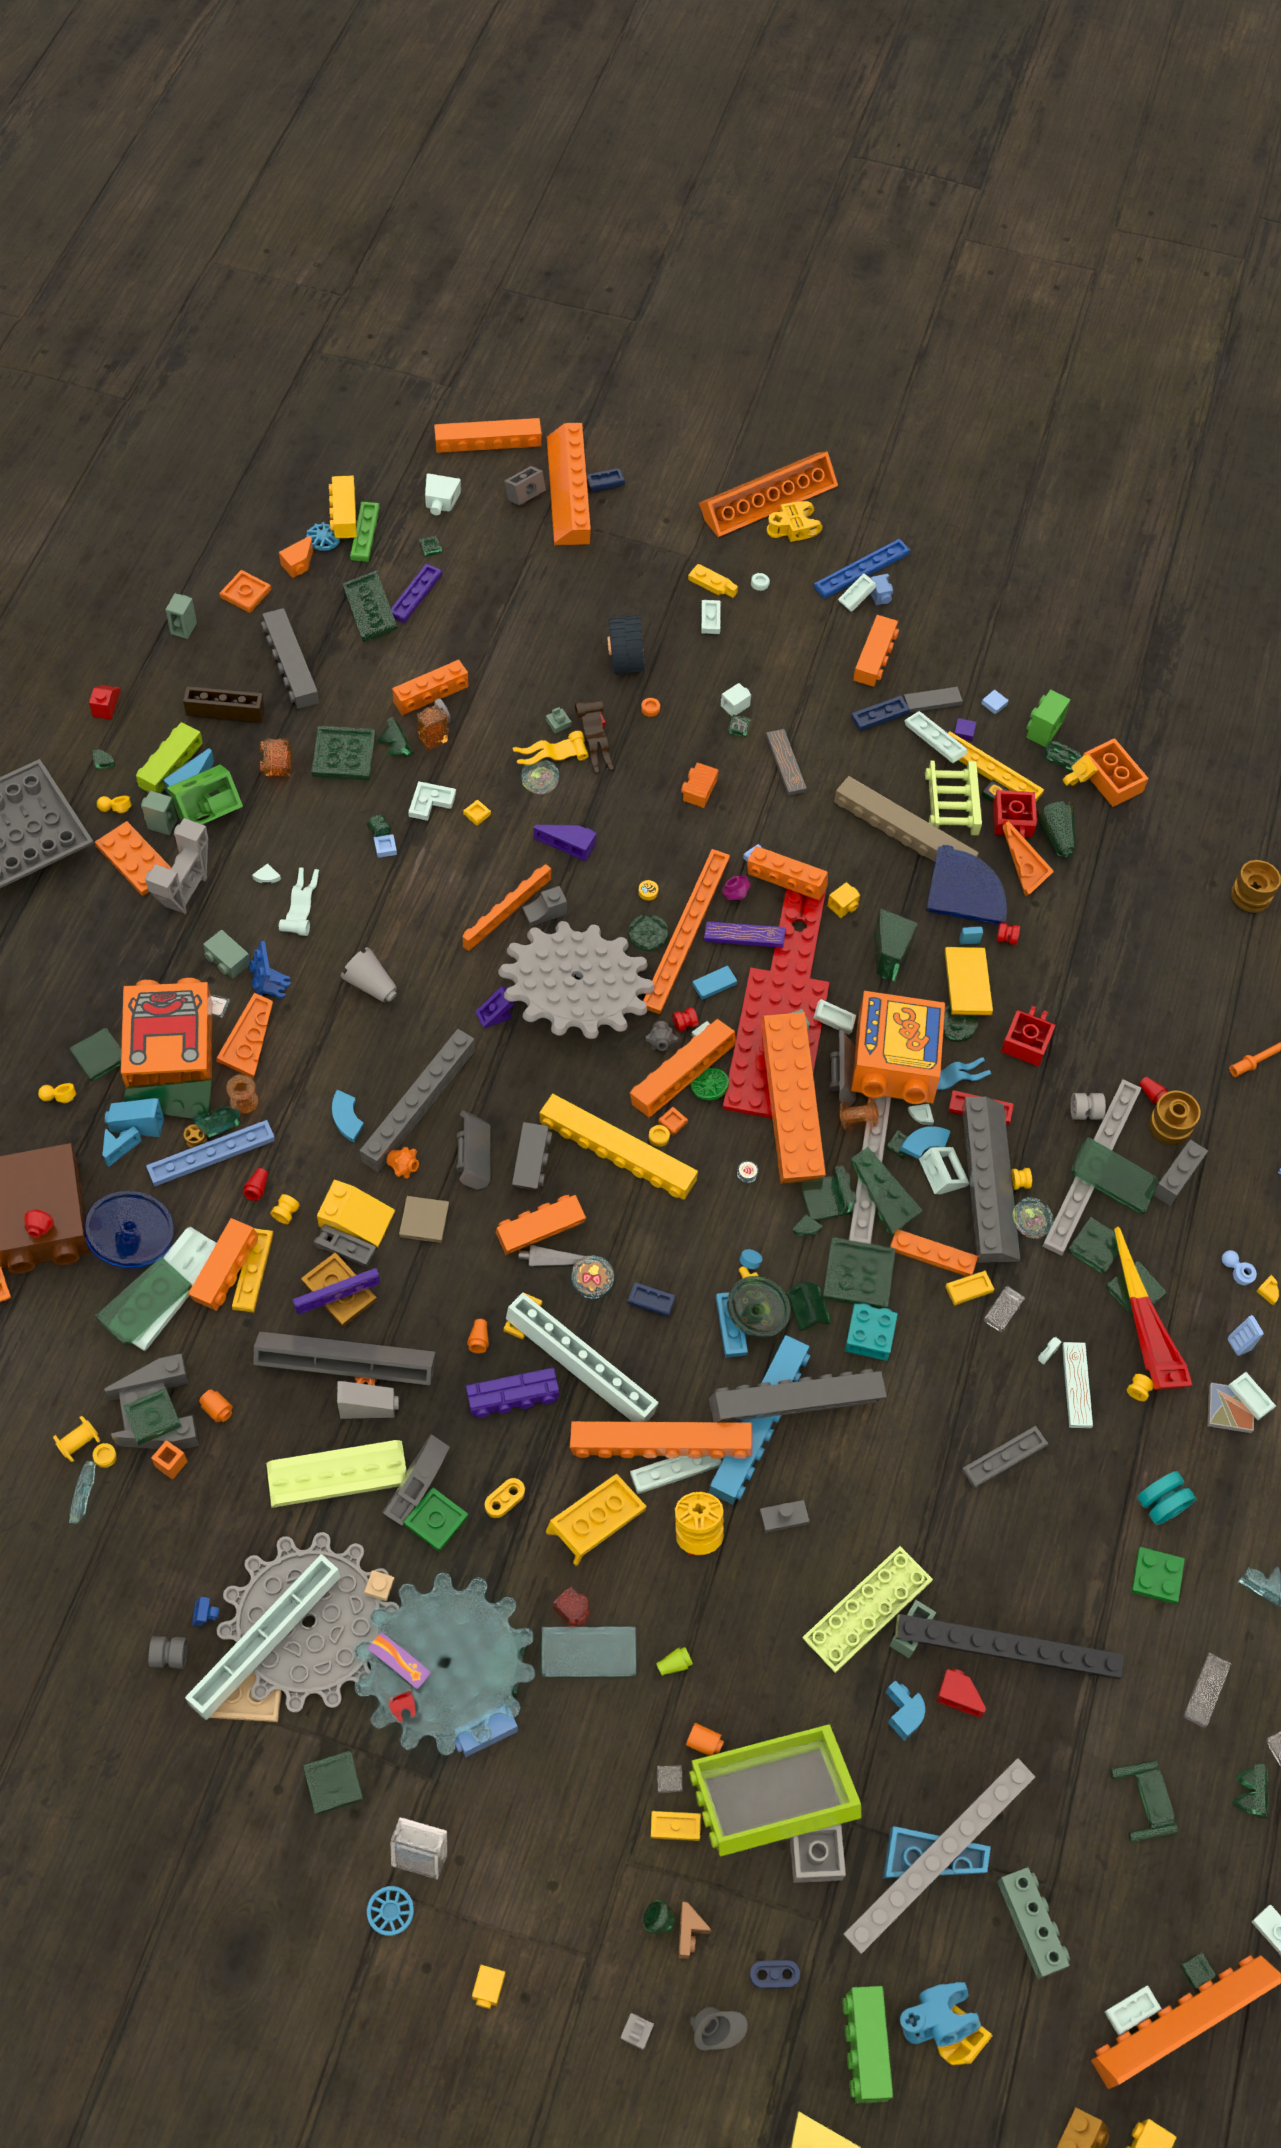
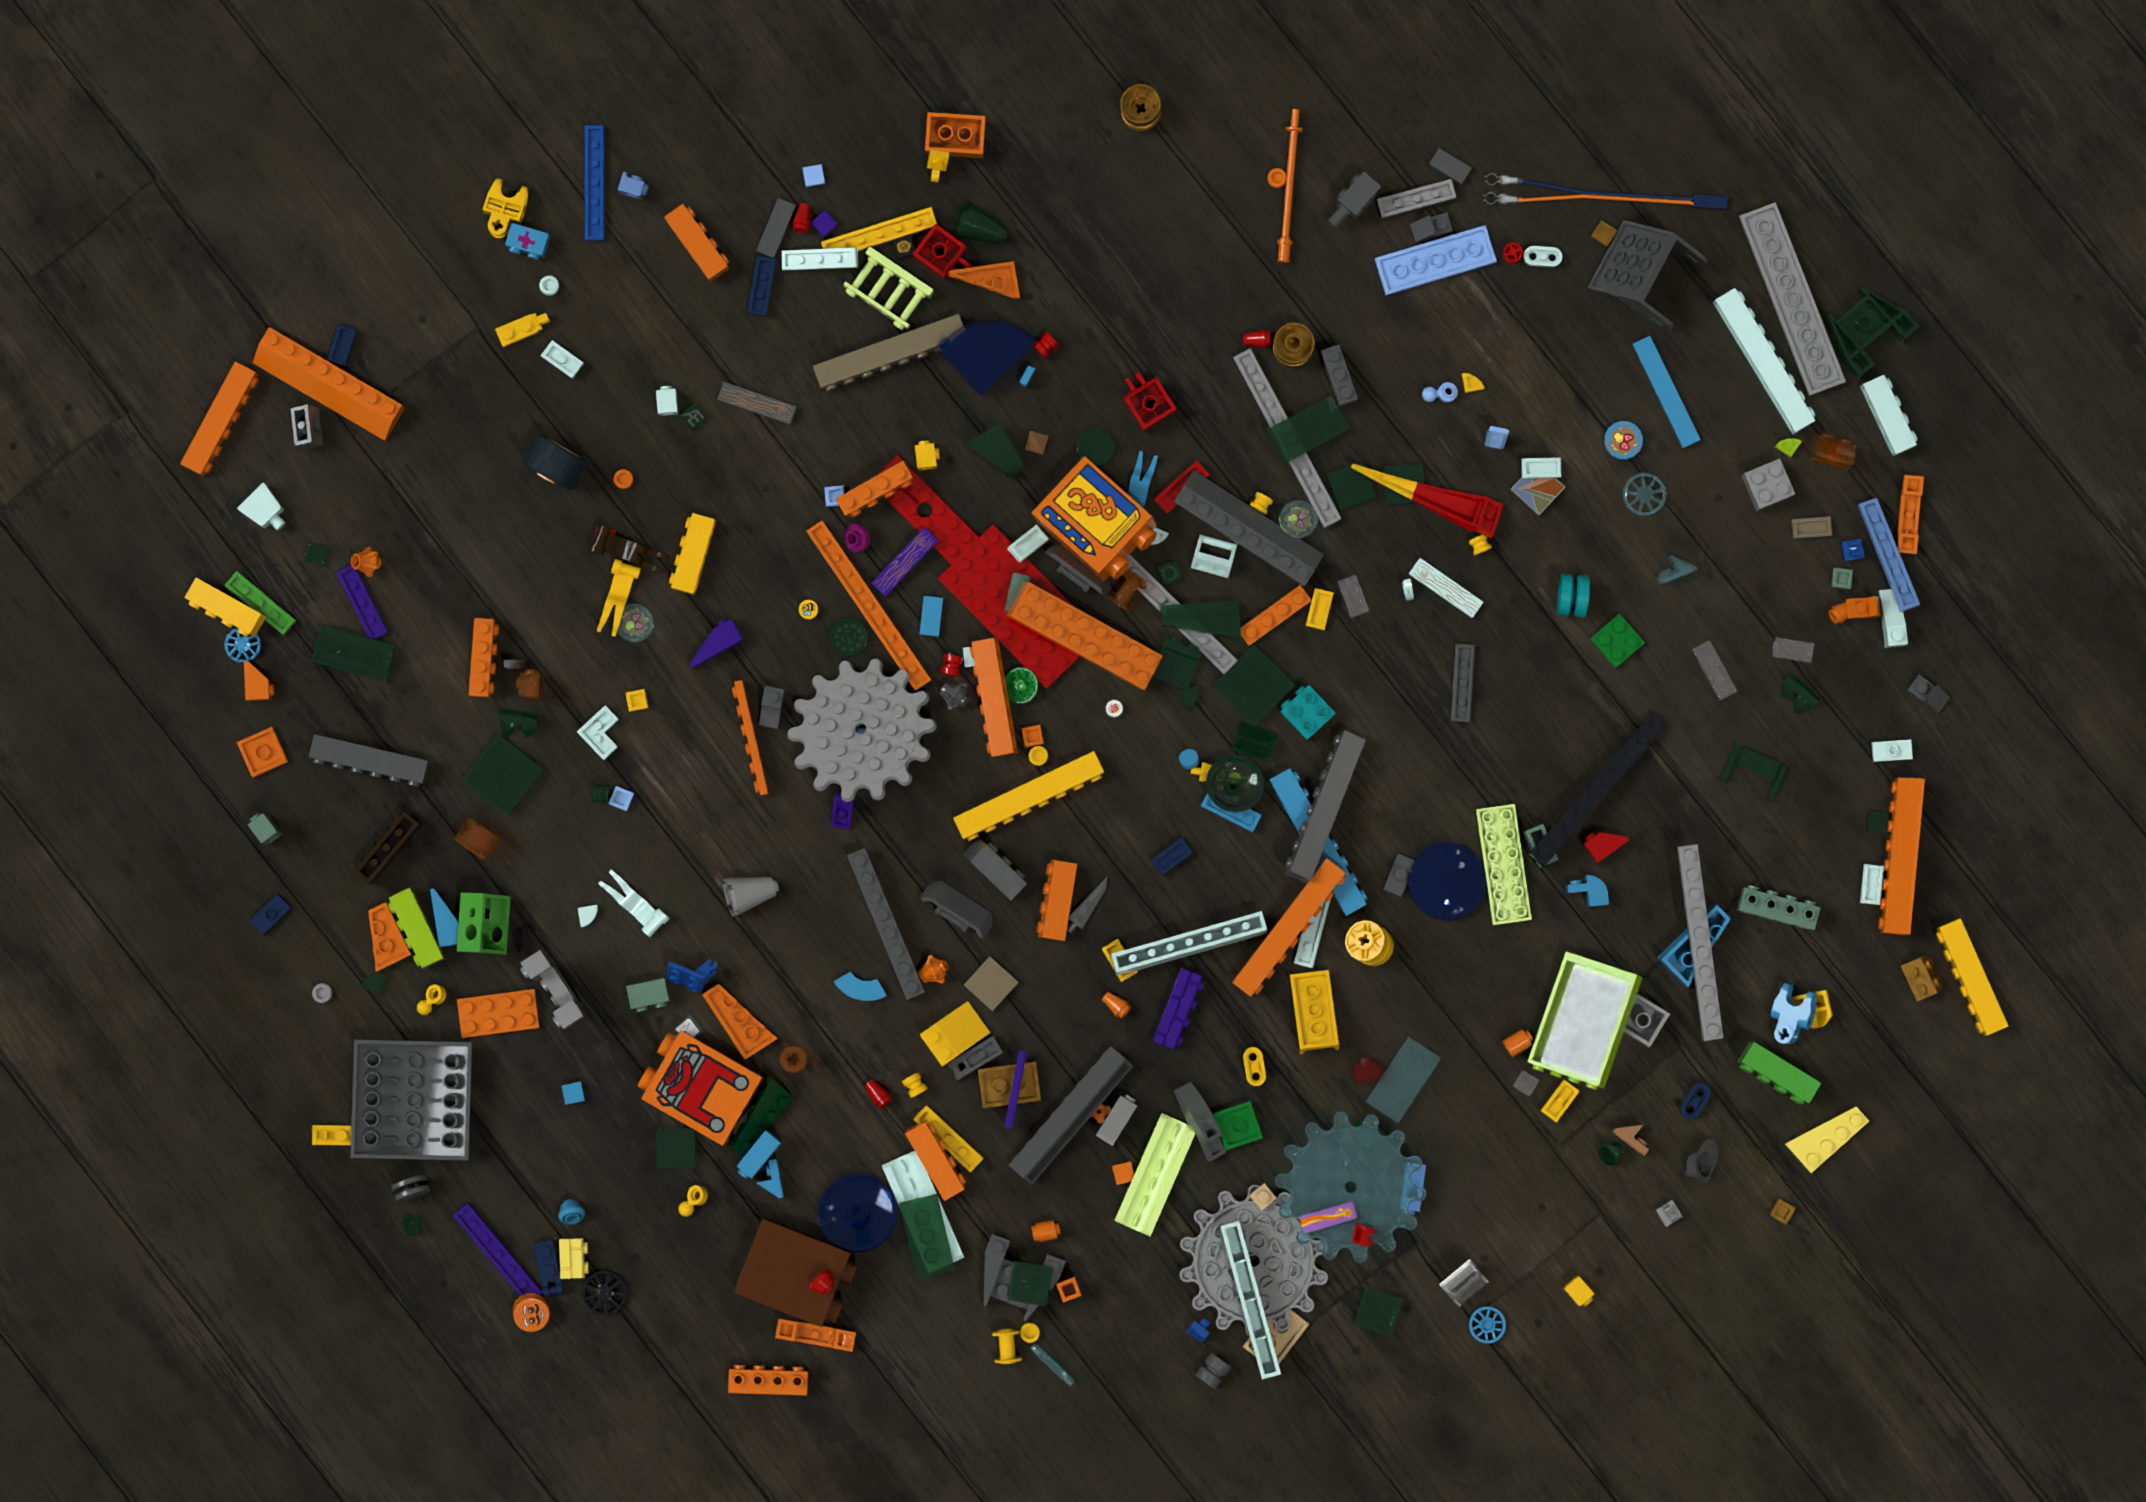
camera: 50 degrees left, 25 degrees up
red slope [89,685,121,720] -> none
sand green brick [141,791,177,835] -> none
medium blue plate [146,1120,275,1187] -> none
pearl gold wheel [184,1124,207,1149] -> none
clear green slope [193,1105,241,1137] -> none
sand green tile [546,707,571,733] -> none
tile [571,1255,615,1299] -> none
lime cone [656,1647,693,1676] -> none
orange brick [681,762,719,808] -> none
orange slope [699,452,838,537] -> none
light aqua plate [838,573,877,612] -> none
dark azure tile [899,1127,950,1159] -> none
yellow tile [944,947,993,1015] -> none
bright green brick [1026,690,1071,747] -> none
clear green plate [1045,741,1082,769] -> none
light grey wheel [1070,1093,1106,1120] -> none
none -> dark blue plate [250,894,292,935]
none -> light grey tile [312,983,333,1003]
none -> orange rock [351,547,381,577]
none -> orange wing [368,902,412,972]
none -> dark azure brick [505,223,551,260]
none -> dark azure tile [562,1082,585,1105]
none -> yellow brick [669,513,716,596]
none -> red cone [792,203,811,234]
none -> medium nougat slope [1025,431,1049,455]
none -> orange tile [1112,1161,1134,1185]
none -> clear blue dish [1408,843,1486,921]

